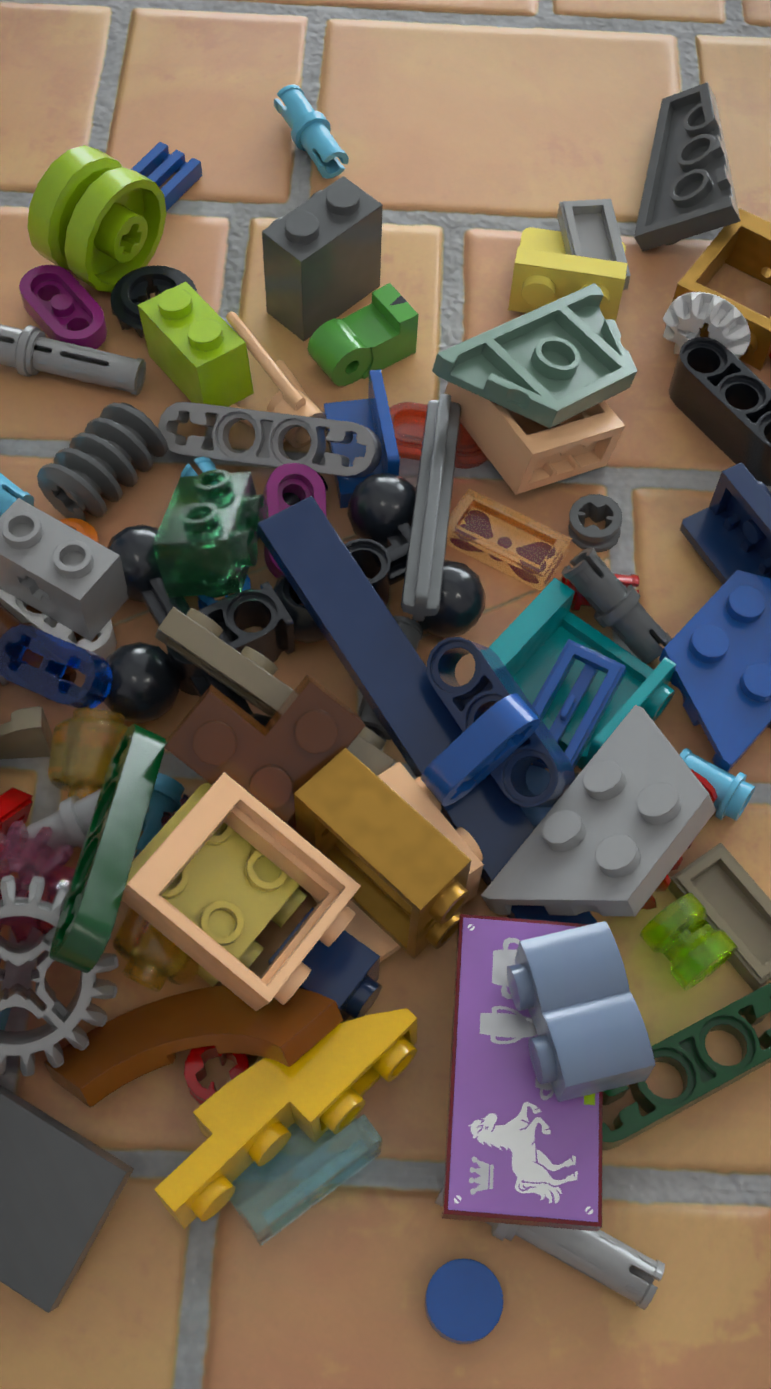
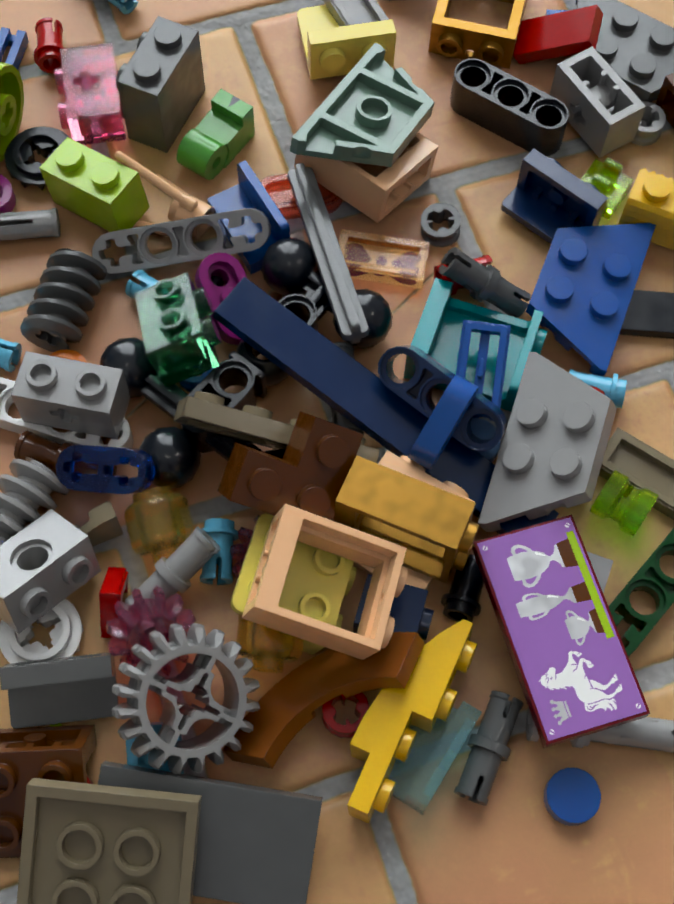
camera: 20 degrees left, 5 degrees up
dark green beam [49,724,166,973] -> none
sand blue brick [507,921,655,1102] -> none
white gear [663,292,751,359] -> none
none -> red pin [33,17,68,74]
none -> clear pink brick [54,43,127,145]
none -> black pin [441,554,484,622]
none -> dark grey pin [454,691,524,806]

